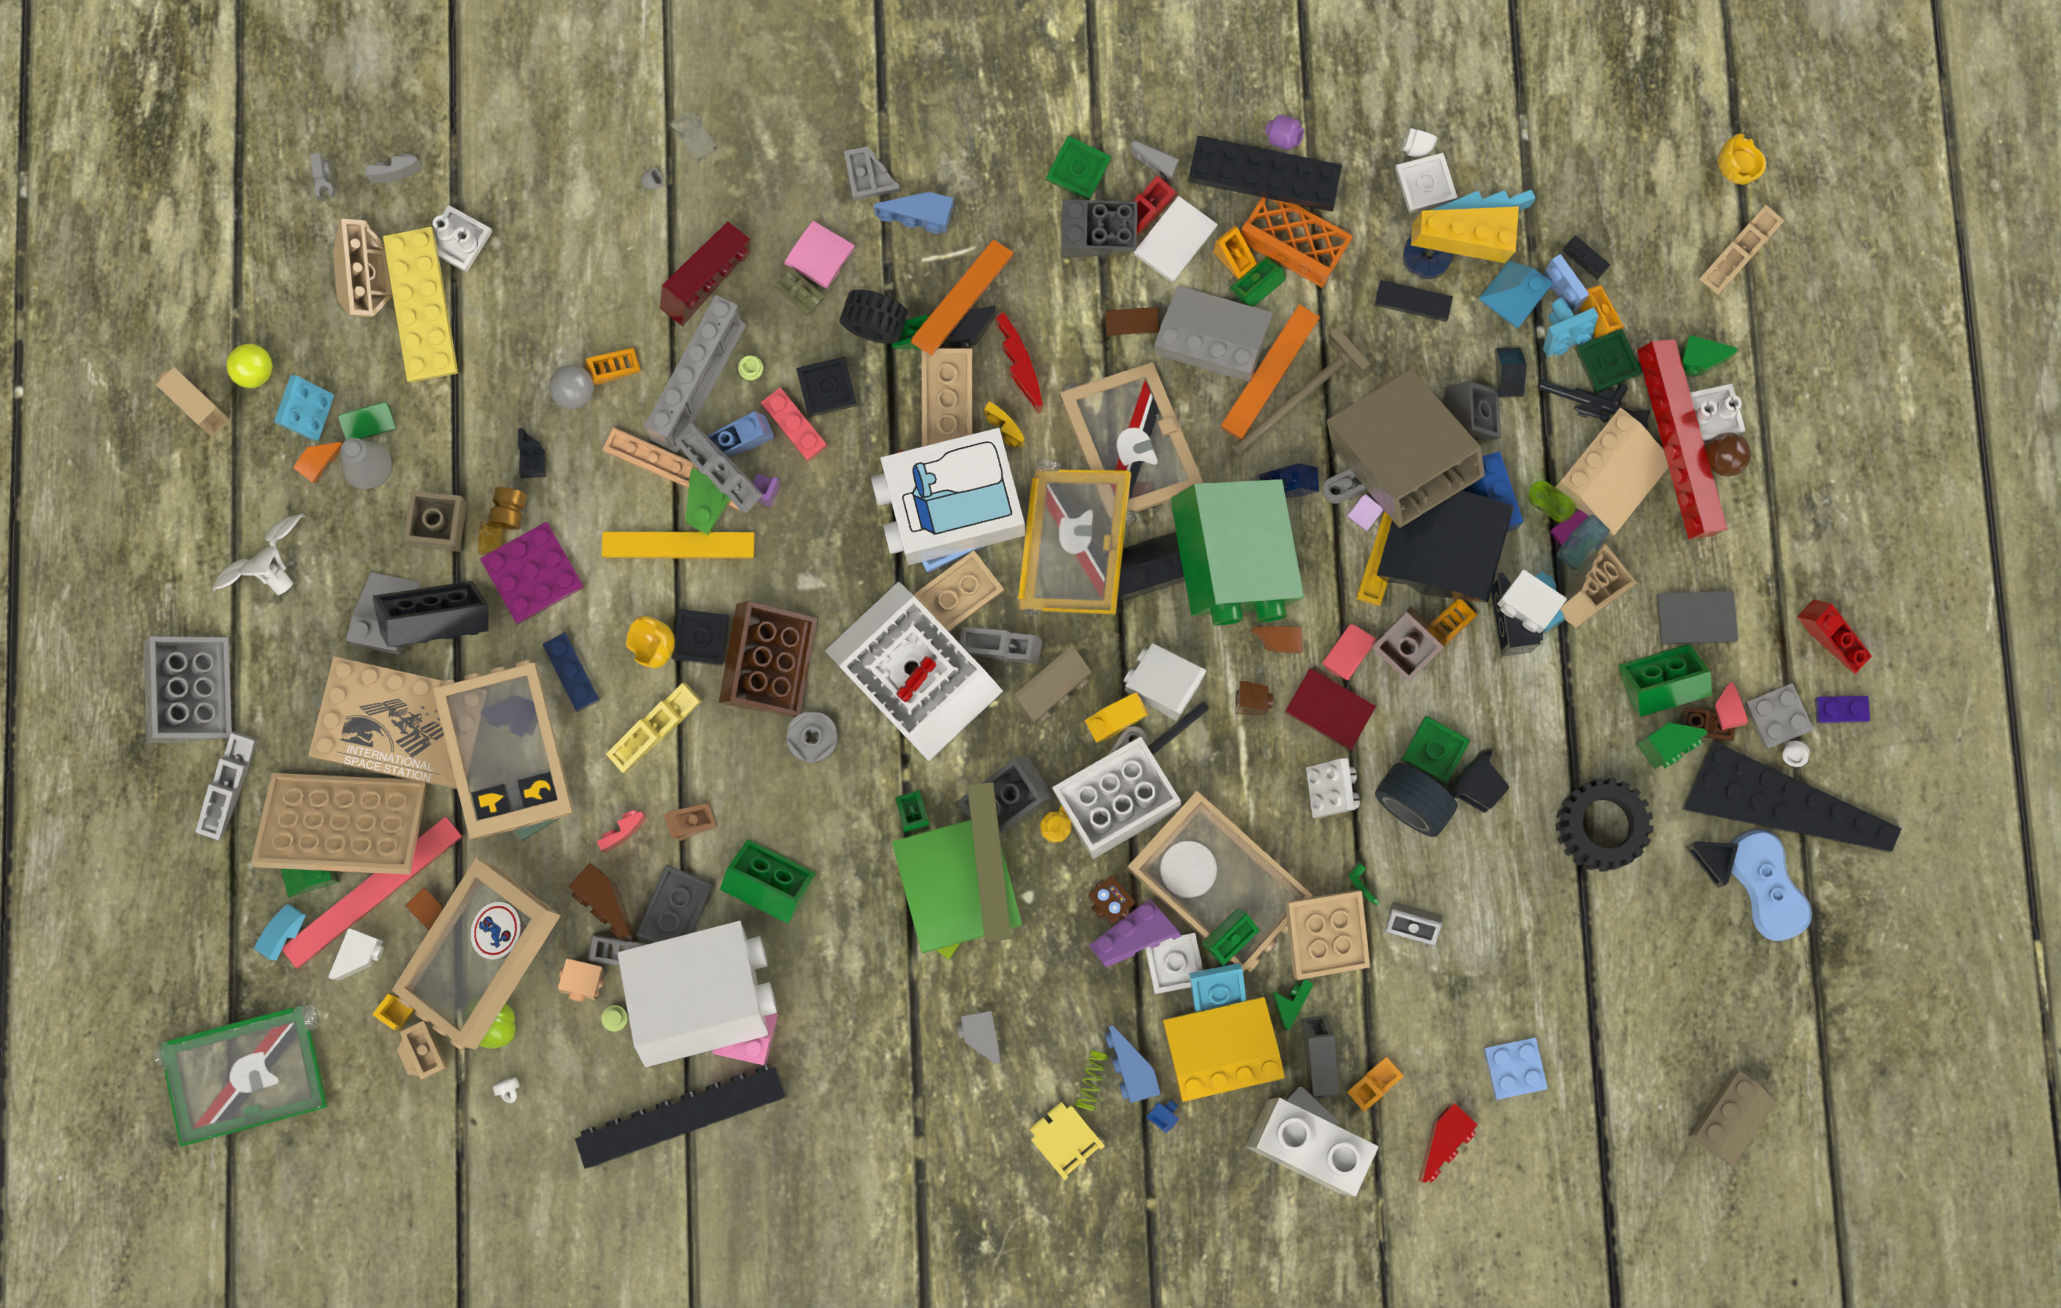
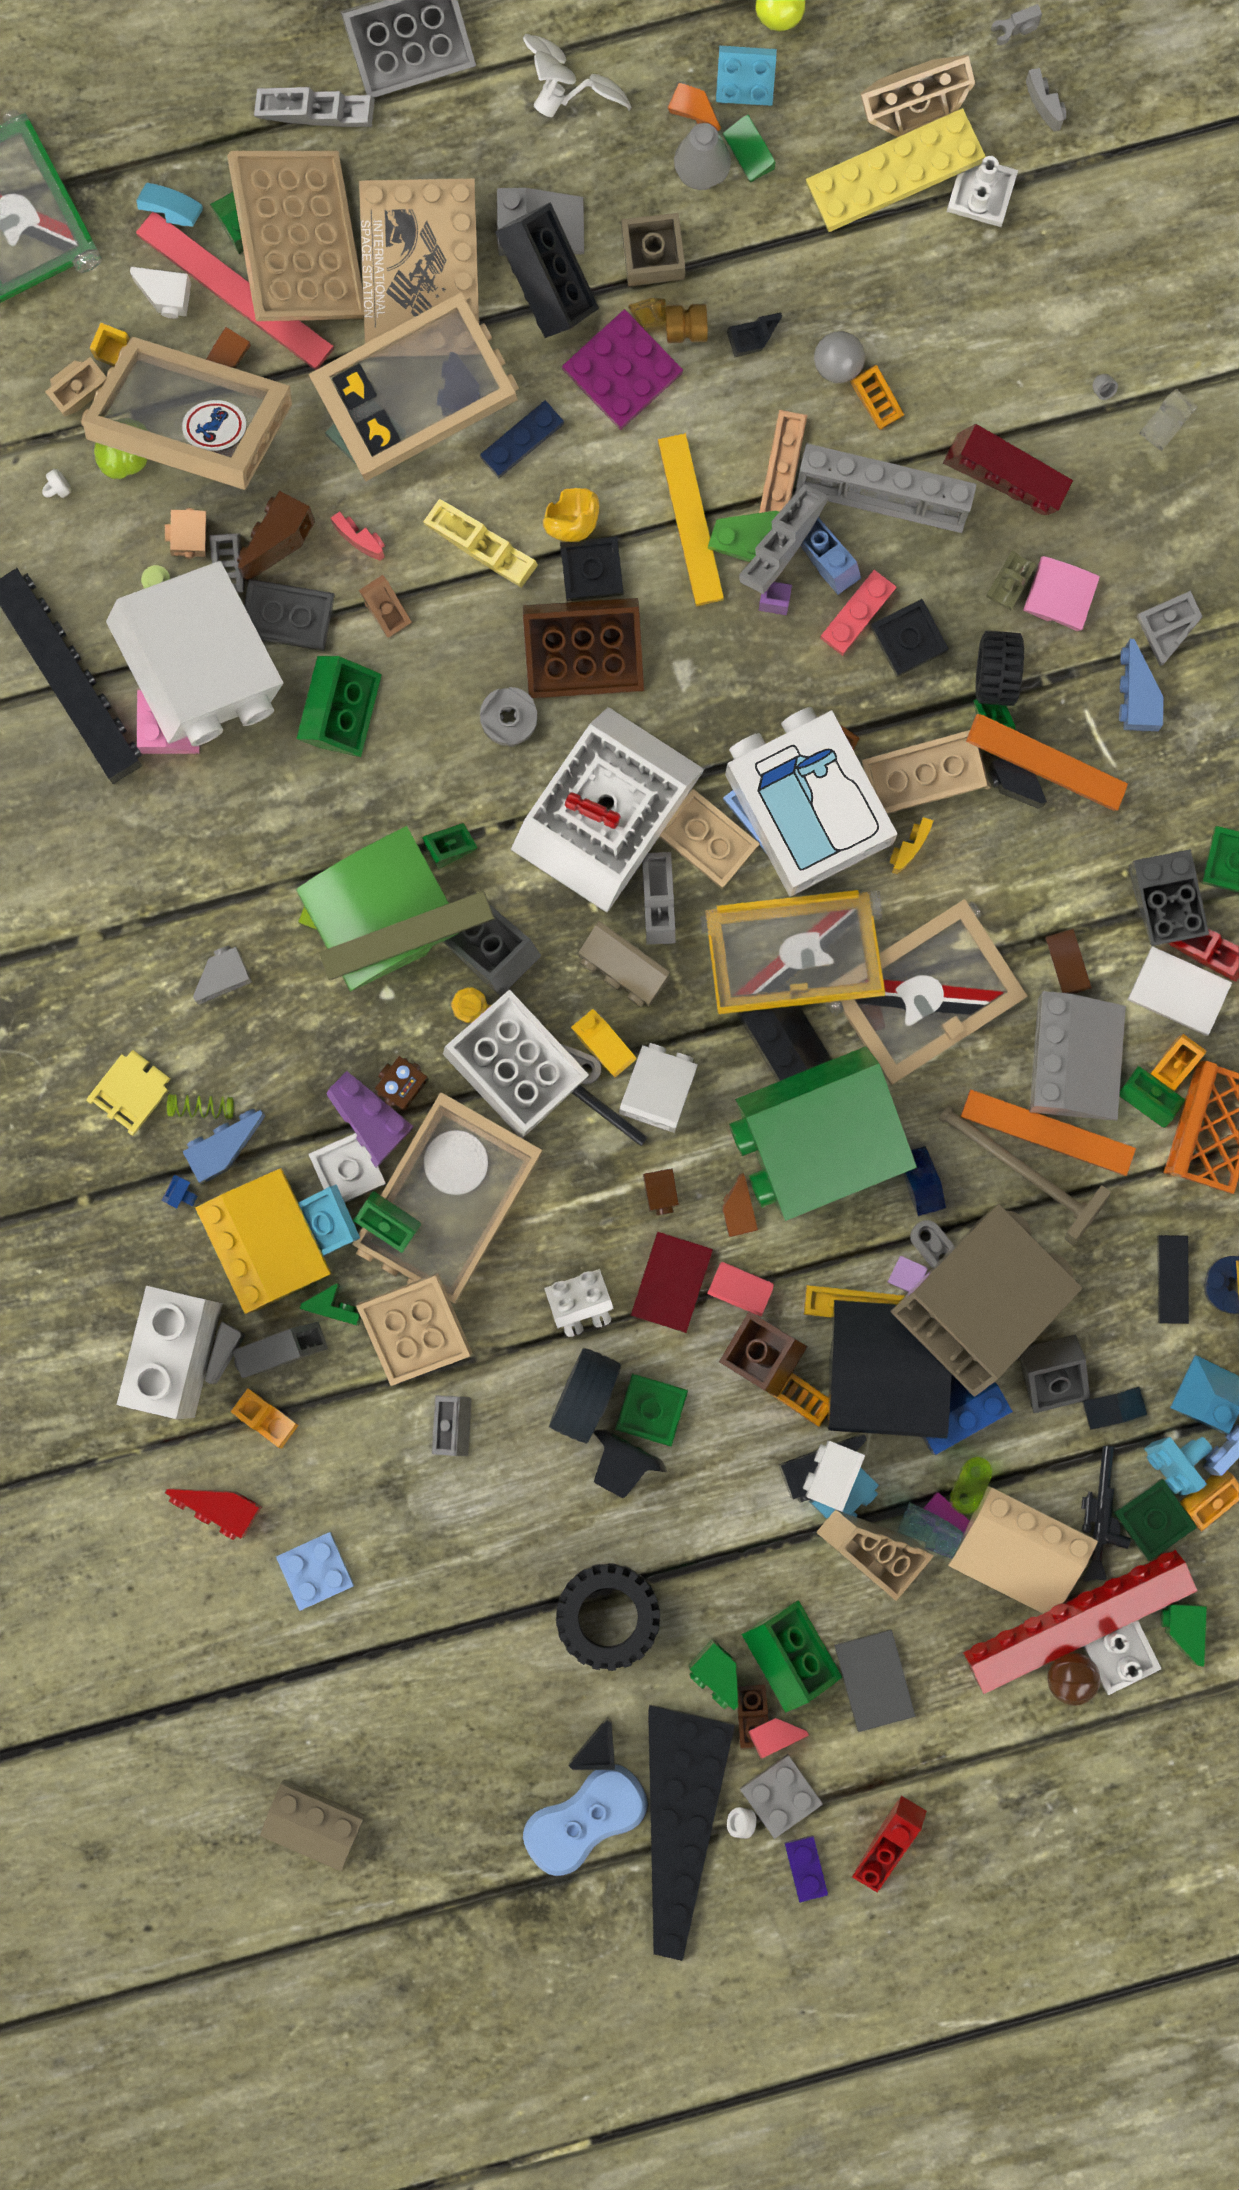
camera: 80 degrees right, 5 degrees up
yellowish green plate [738,356,763,381] -> none
red slope [996,312,1043,414] -> none
green piece [1348,862,1380,906] -> none

